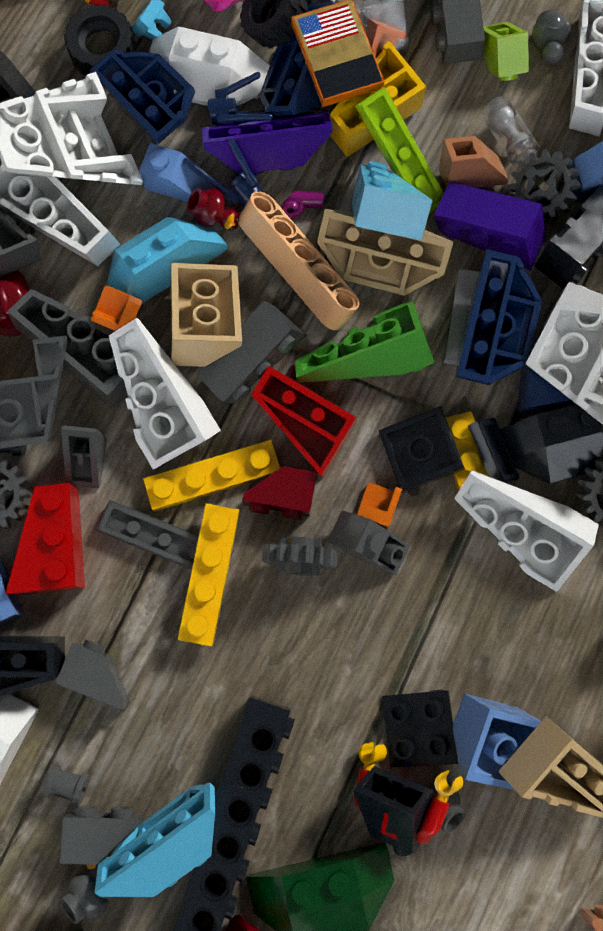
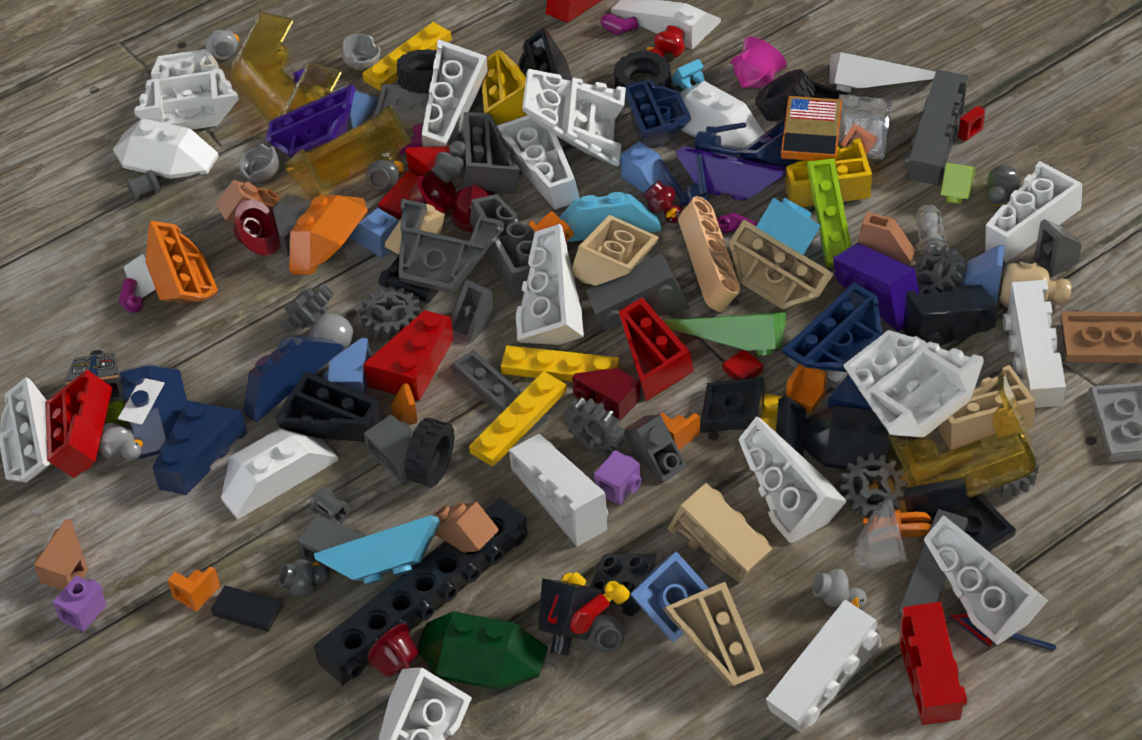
camera: 30 degrees right, 30 degrees down
none -> orange slope [390,383,418,425]
none -> black tyre [404,417,455,487]
none -> nougat slope [433,501,499,553]
none -> white wedge [509,434,609,547]
none -> medium lavender brick [594,450,642,505]
none -> tan wedge [667,483,772,583]
none -> red tile [722,350,764,380]
none -> orange panel [786,364,827,415]

